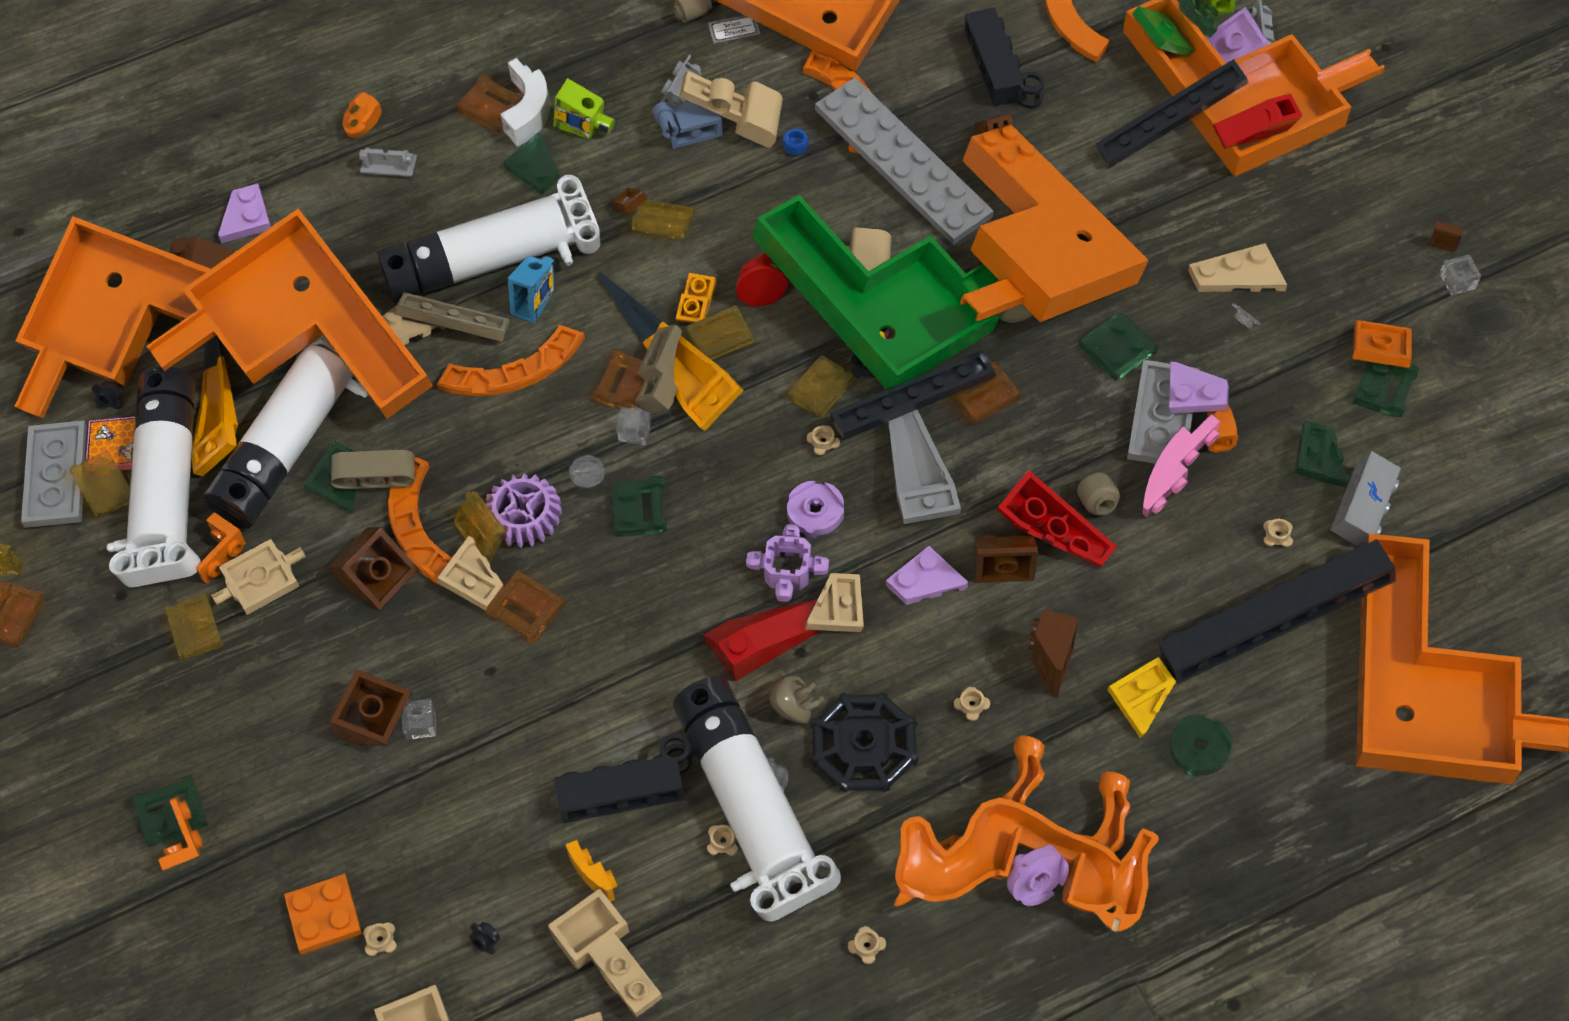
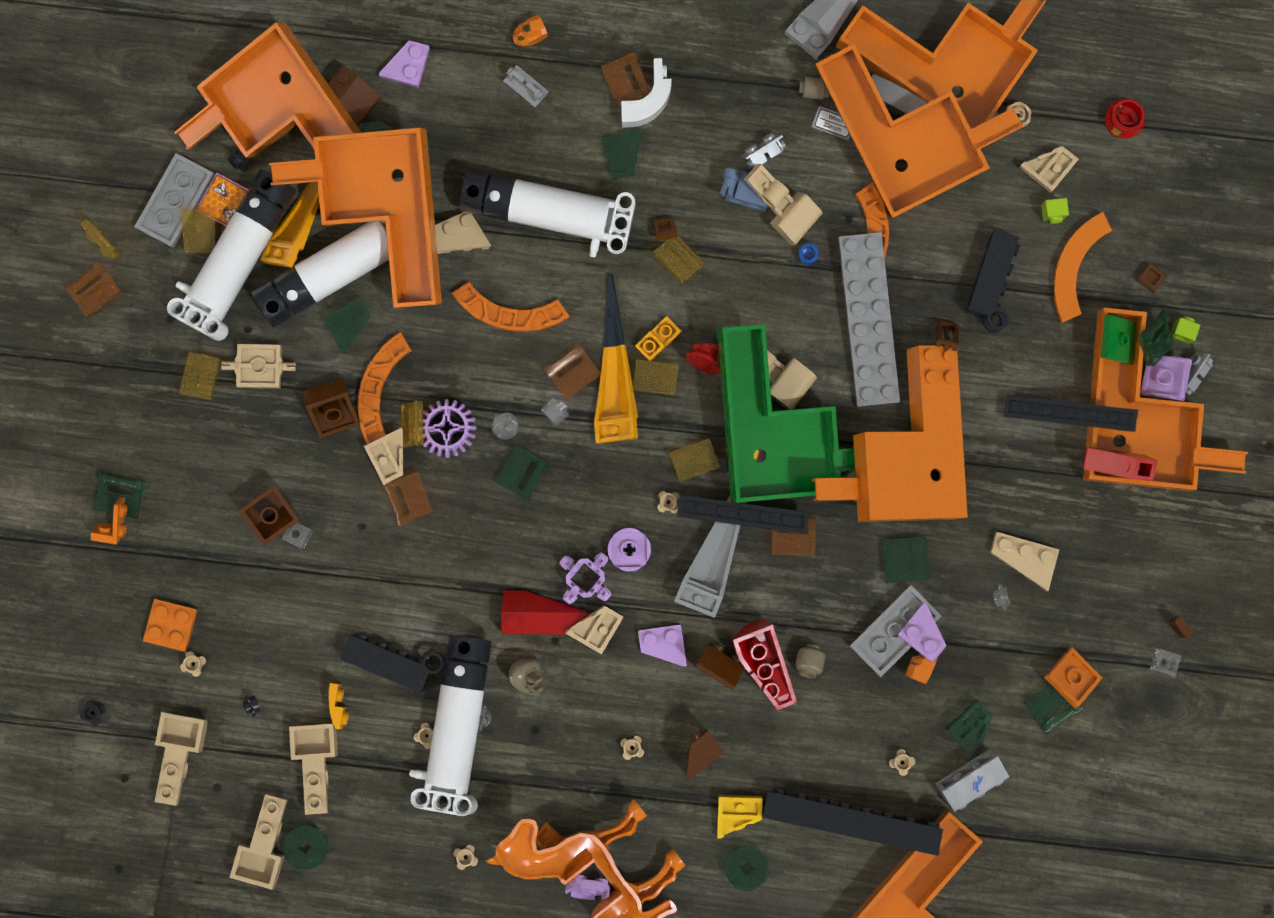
camera: 25 degrees right, 25 degrees up
orange bracket [196,512,246,584] -> none
dark tan beam [331,450,415,489] -> none
dark tan tile [395,292,510,342] -> none
dark azure torso [508,256,556,324] -> none
lime torso [553,78,615,139] -> none
dark tan slope [635,324,682,415] -> none
black plate [810,692,919,793] -> none
bright pink slope [1142,414,1220,518] -> none

